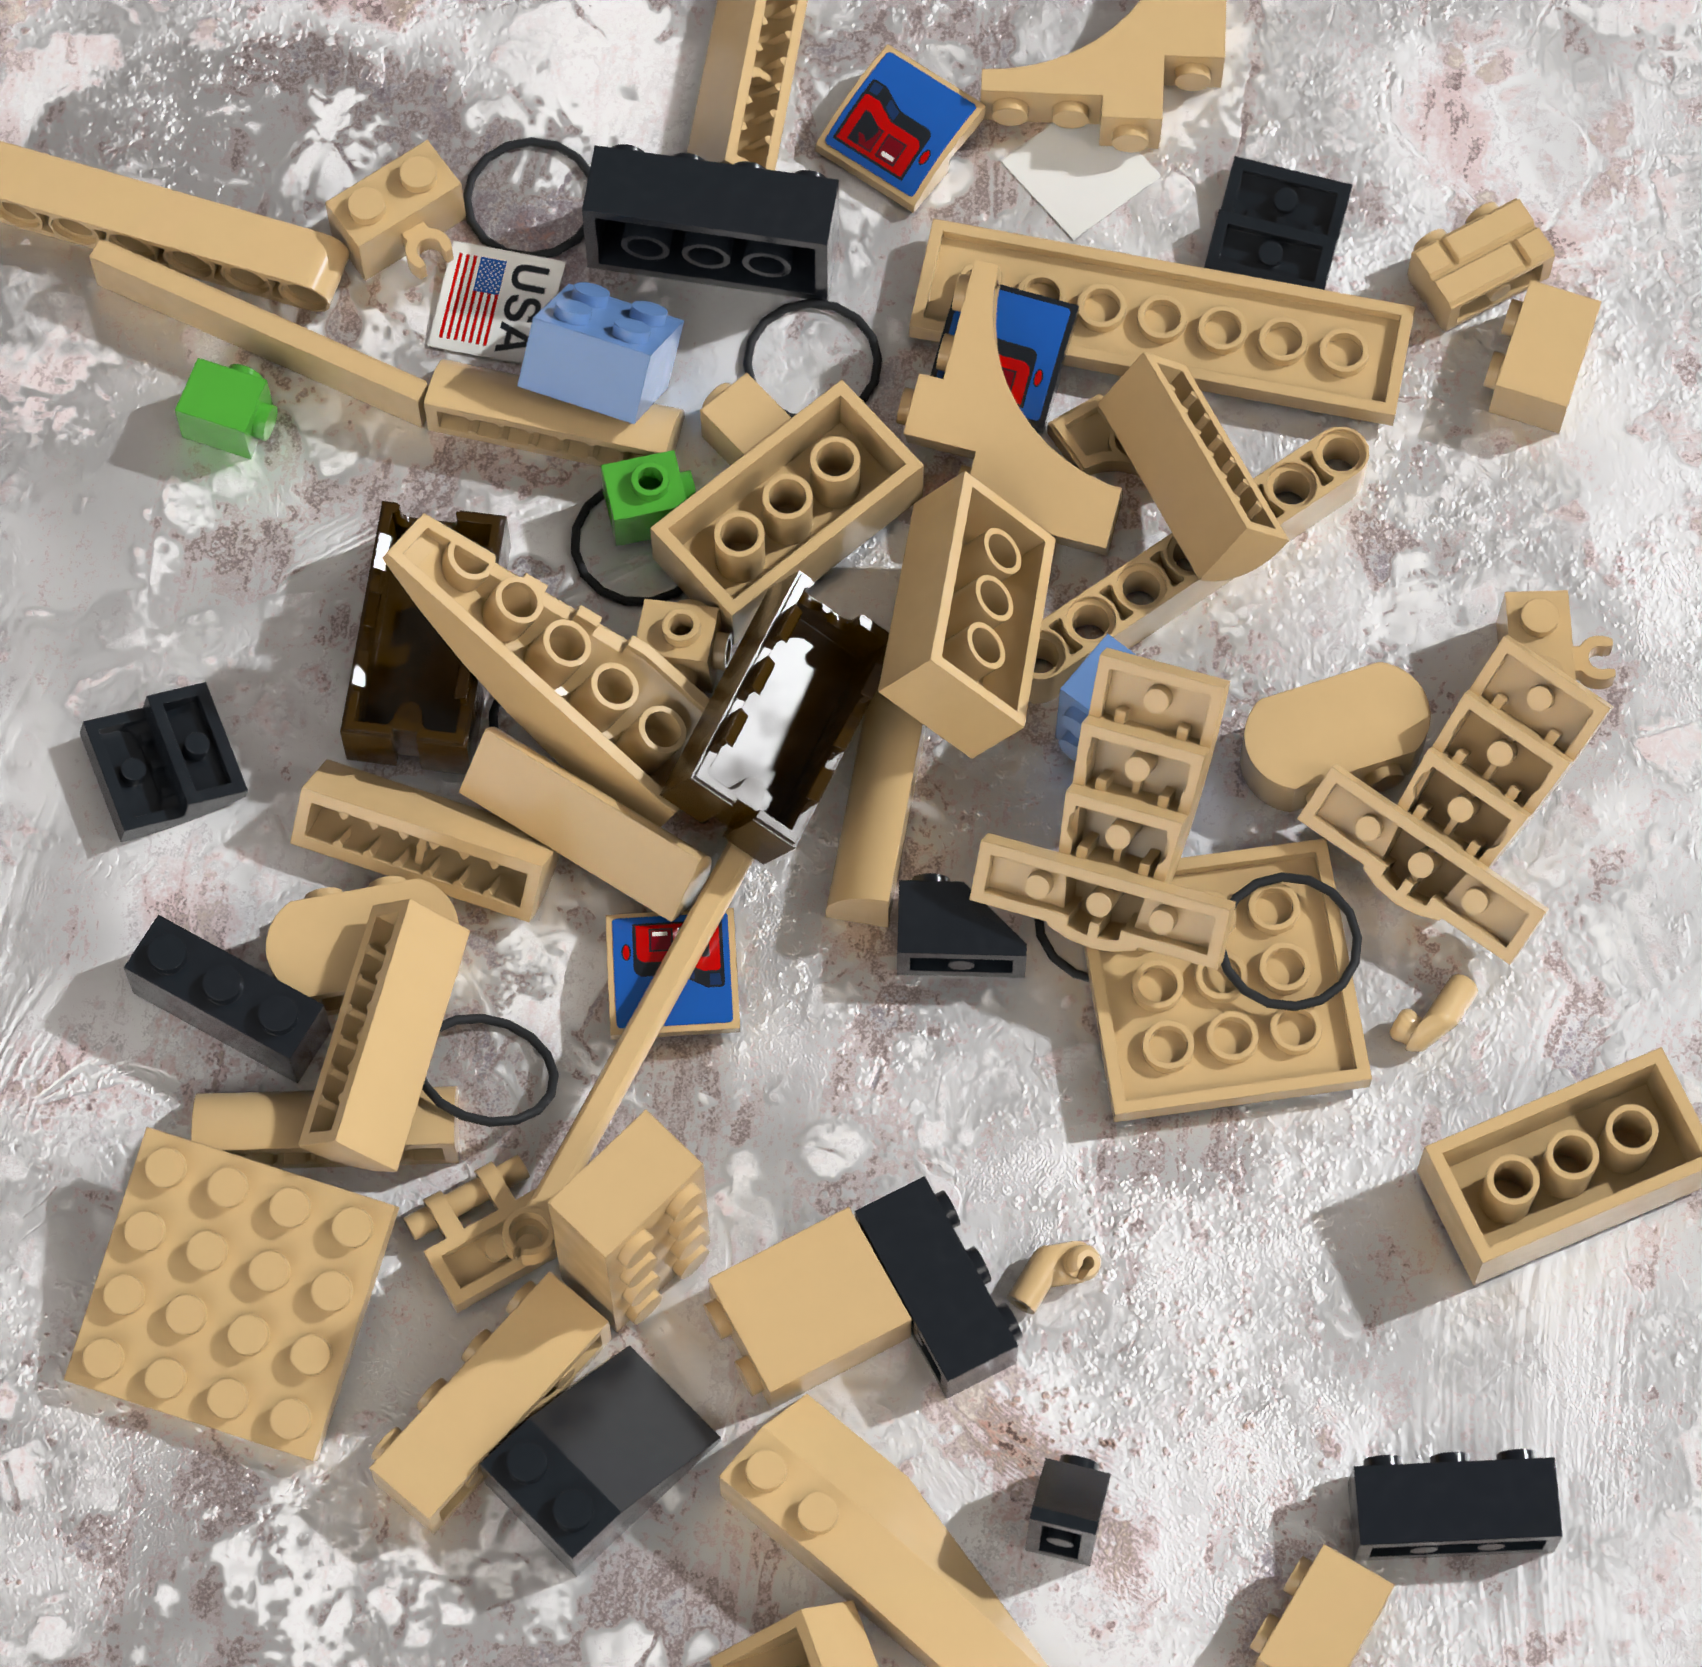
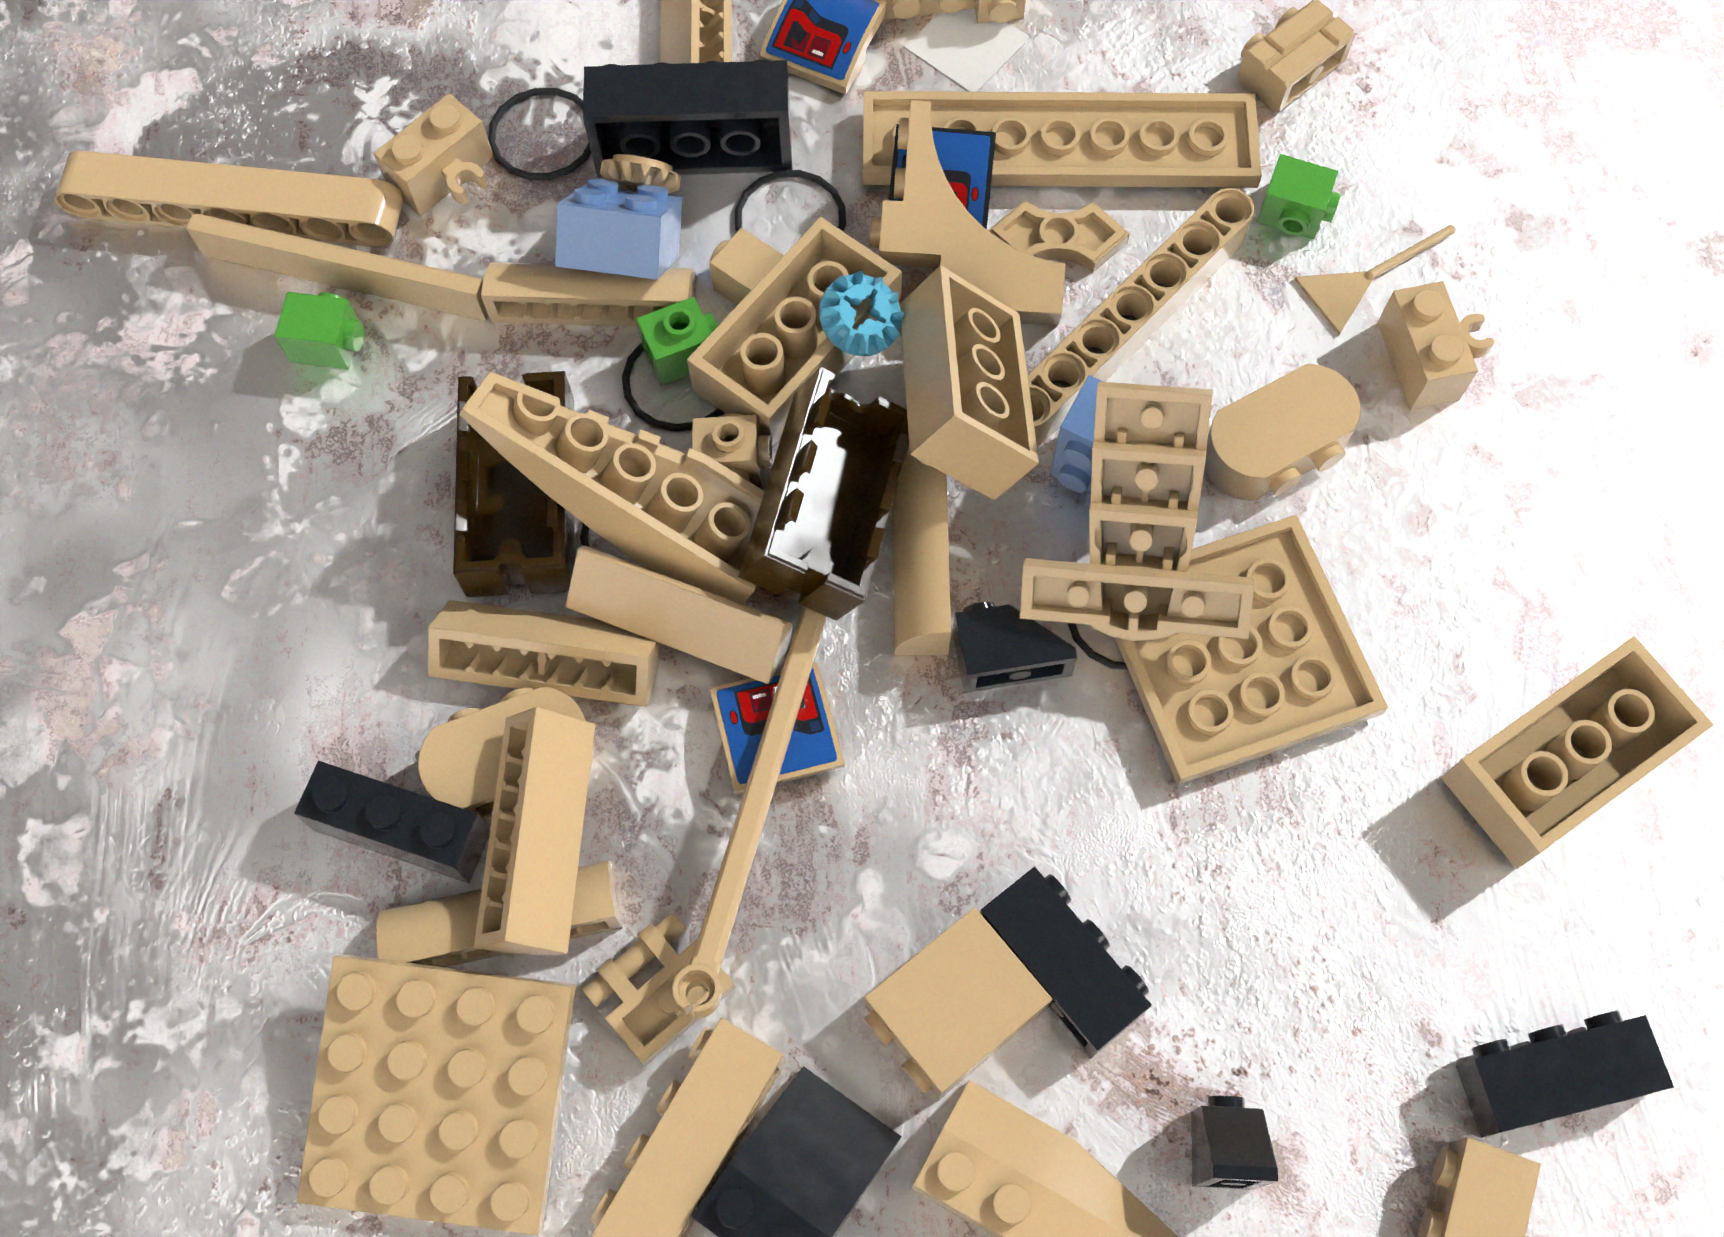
camera: 10 degrees left, 0 degrees up
black slope [80,682,248,842] -> none
black piece [422,1014,559,1127] -> none
sticker [427,240,566,364] -> none
tan brick [548,1109,710,1332] -> none
tan arm [1007,1241,1101,1315] -> none
tan brick [1098,352,1289,582] -> none
black slope [1204,156,1353,290] -> none
black piece [1221,872,1362,1011] -> none
tan slope [1297,635,1614,965] -> none
tan arm [1389,974,1478,1052] -> none
tan brick [1483,280,1602,434] -> none
none -> tan gear [600,154,681,193]
none -> medium azure gear [819,270,905,356]
none -> bright green brick [1257,154,1341,239]
none -> tan piece [1294,225,1456,335]

